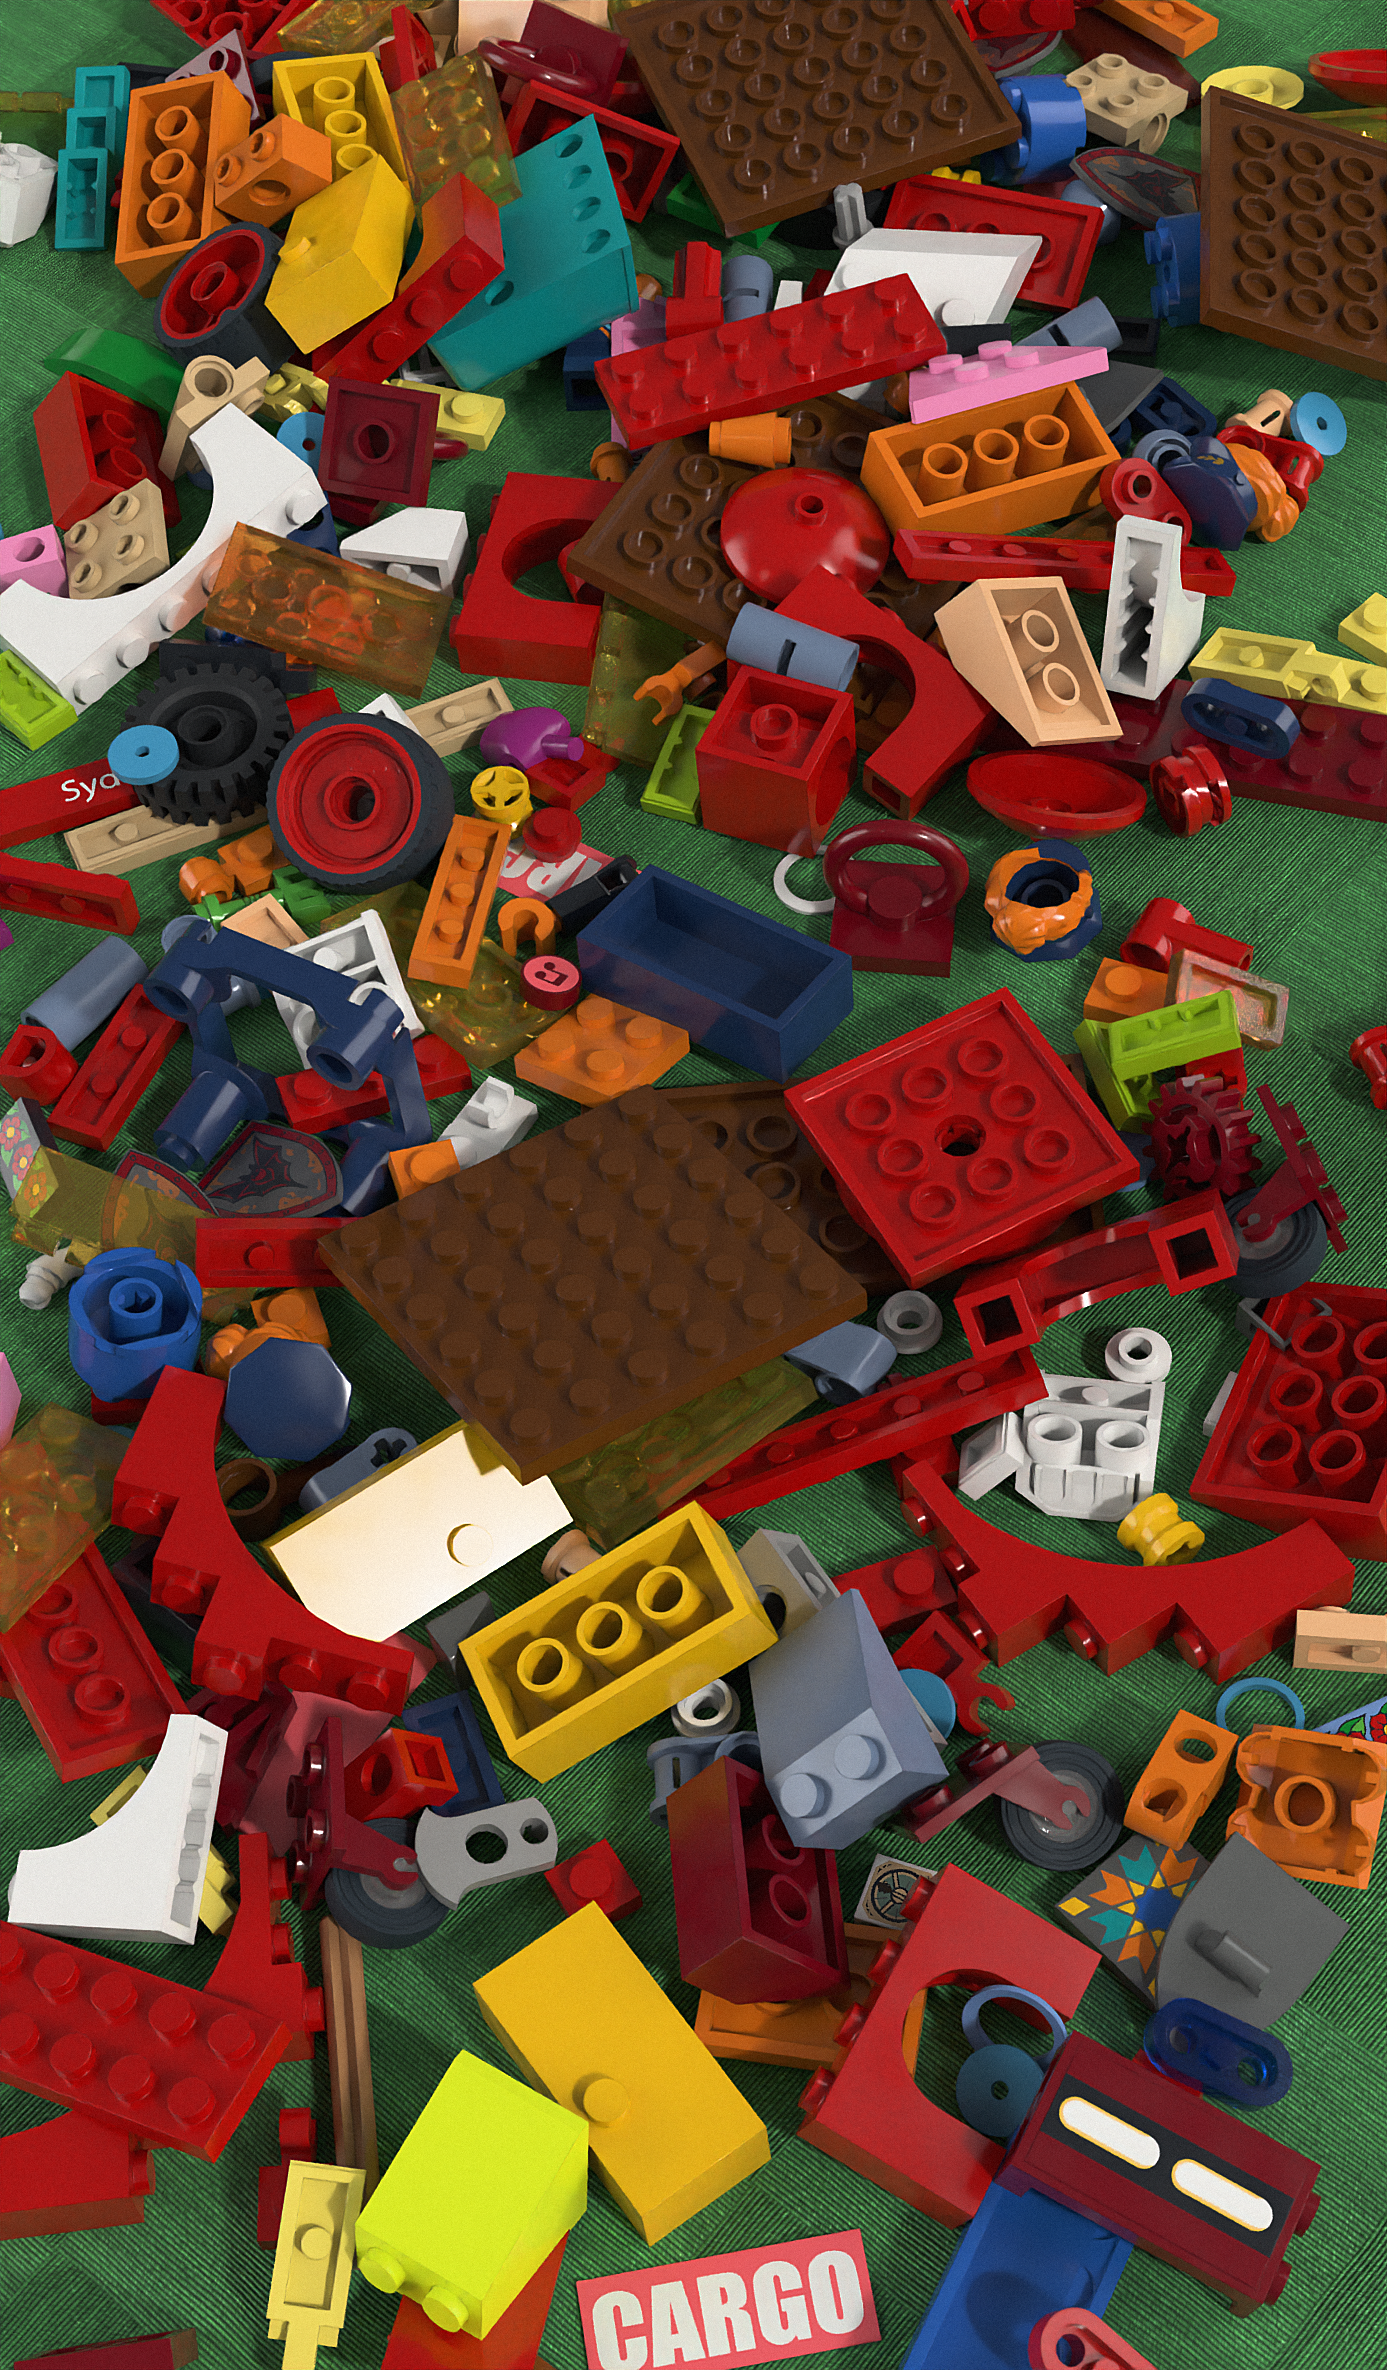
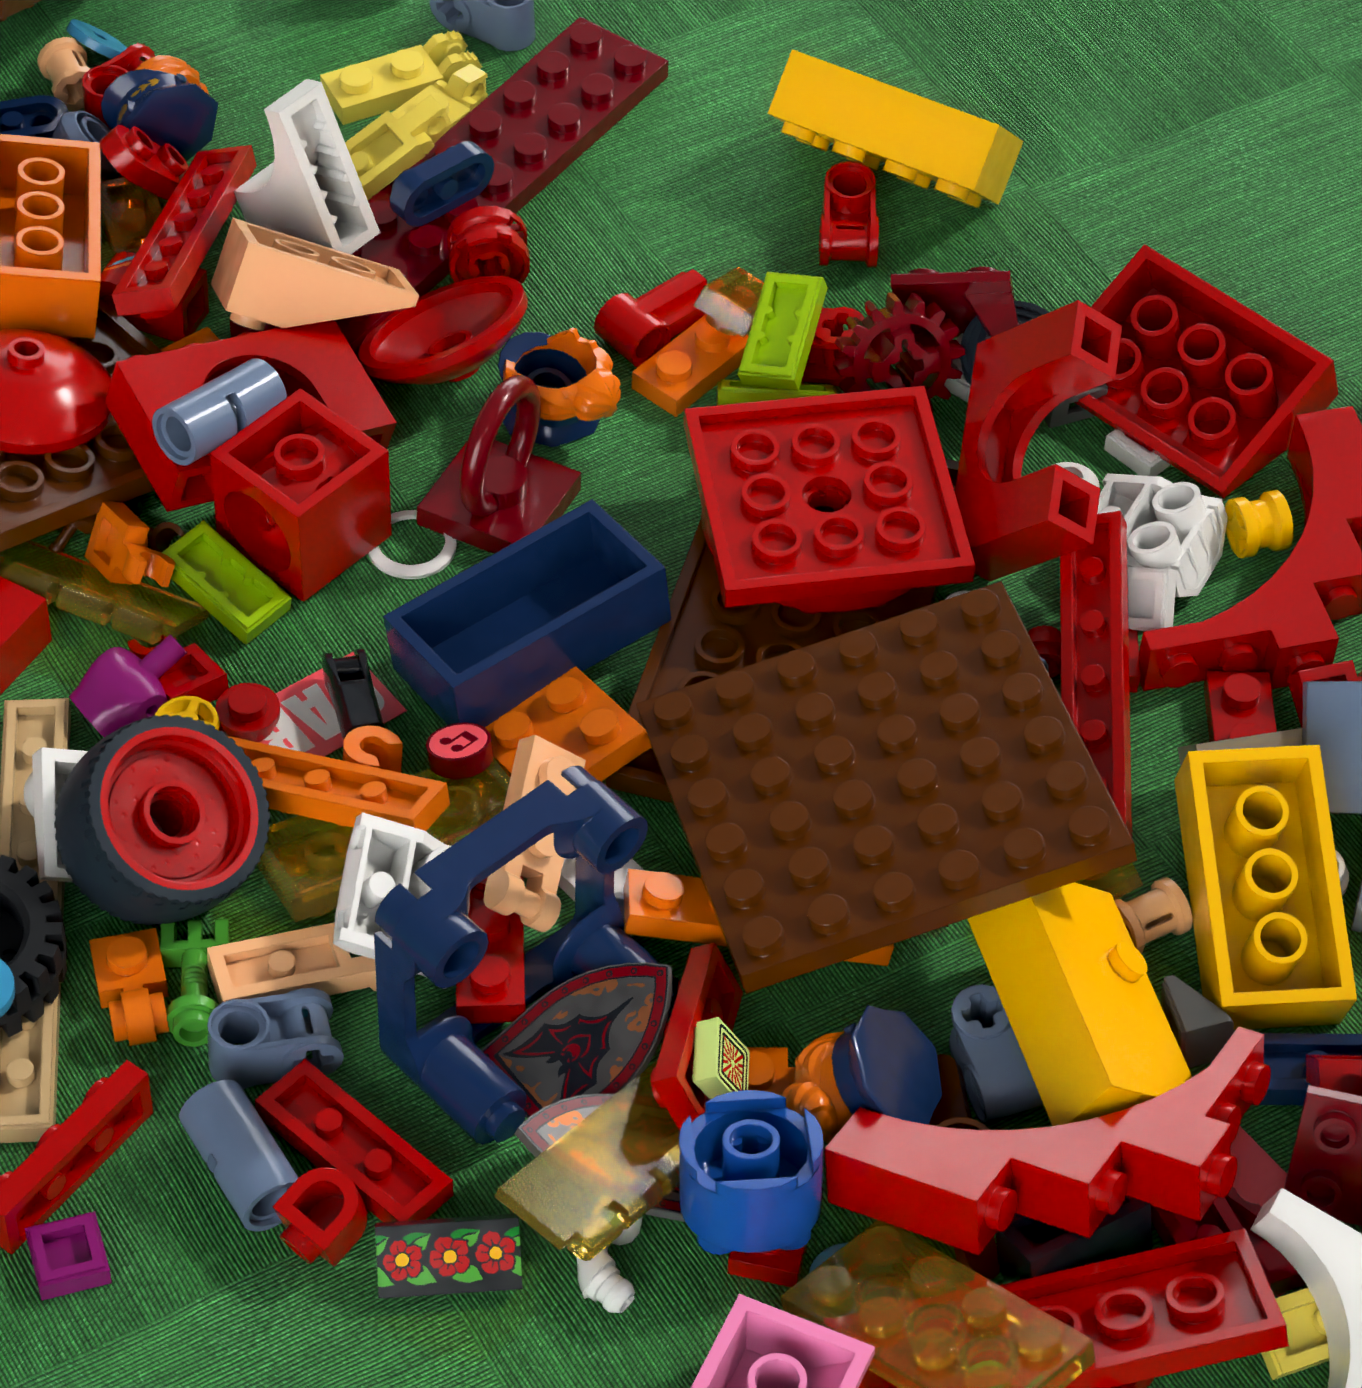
camera: 80 degrees left, 5 degrees down
none -> light nougat plate [484,735,586,932]
none -> yellowish green tile [693,1017,750,1100]

